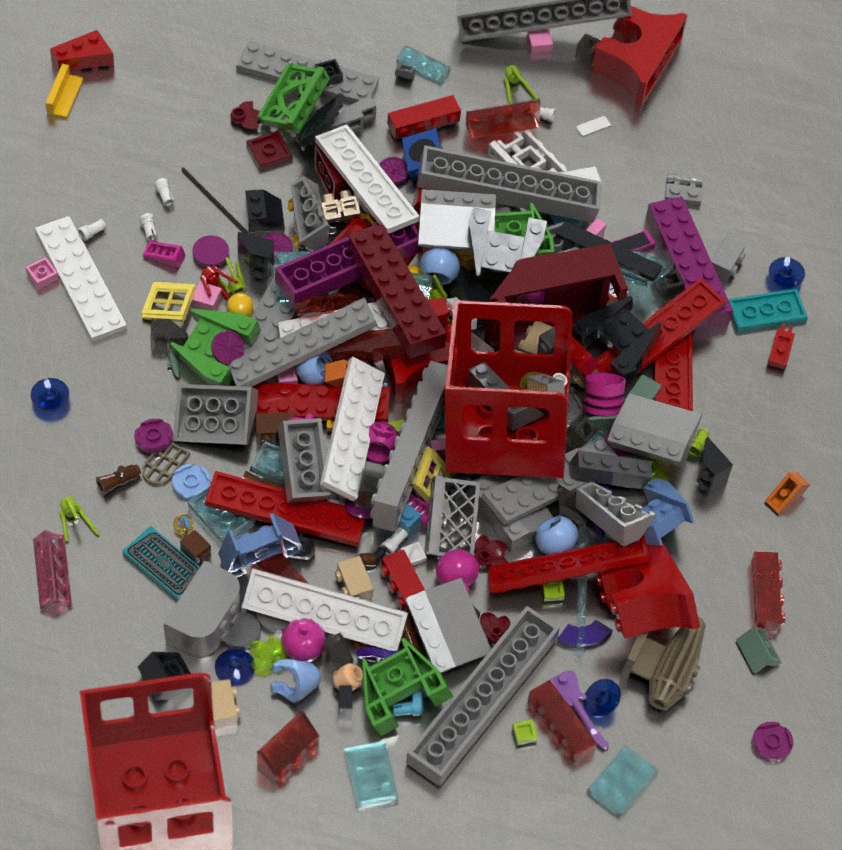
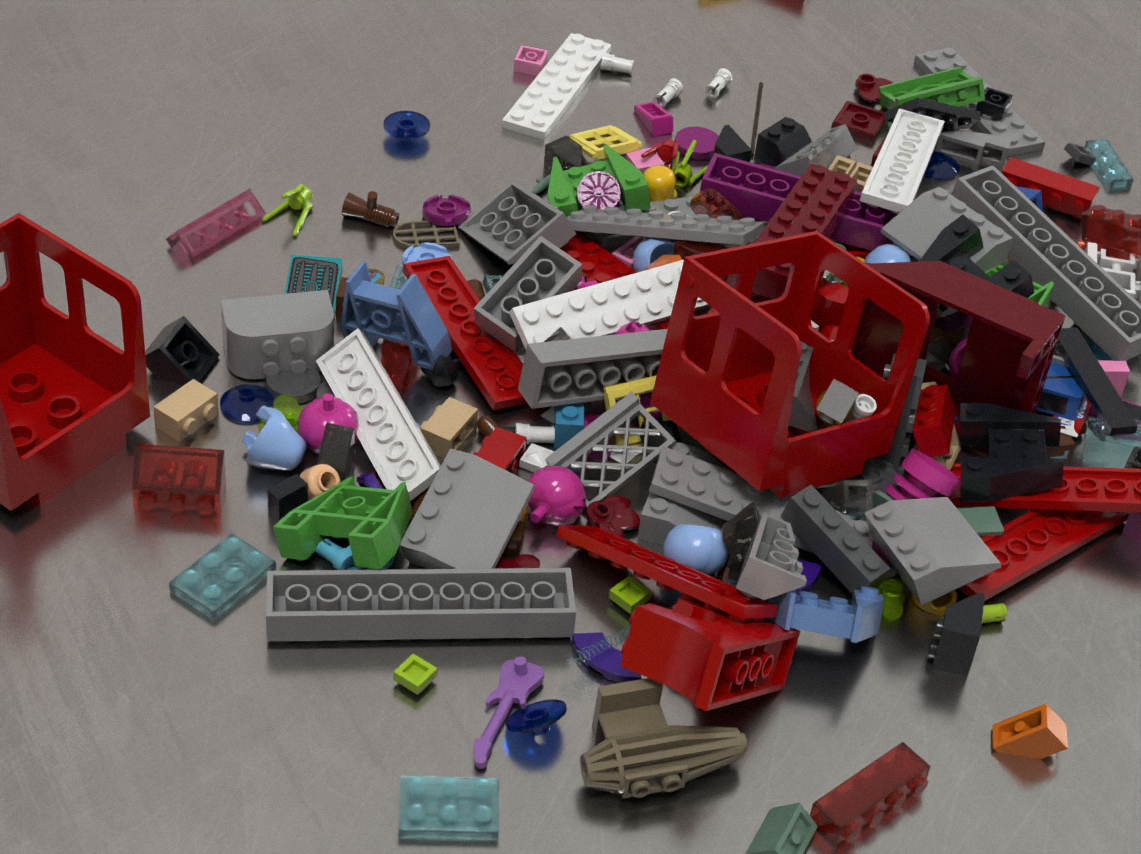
camera: 50 degrees right, 15 degrees down
clear red brick [528,680,597,764] -> none

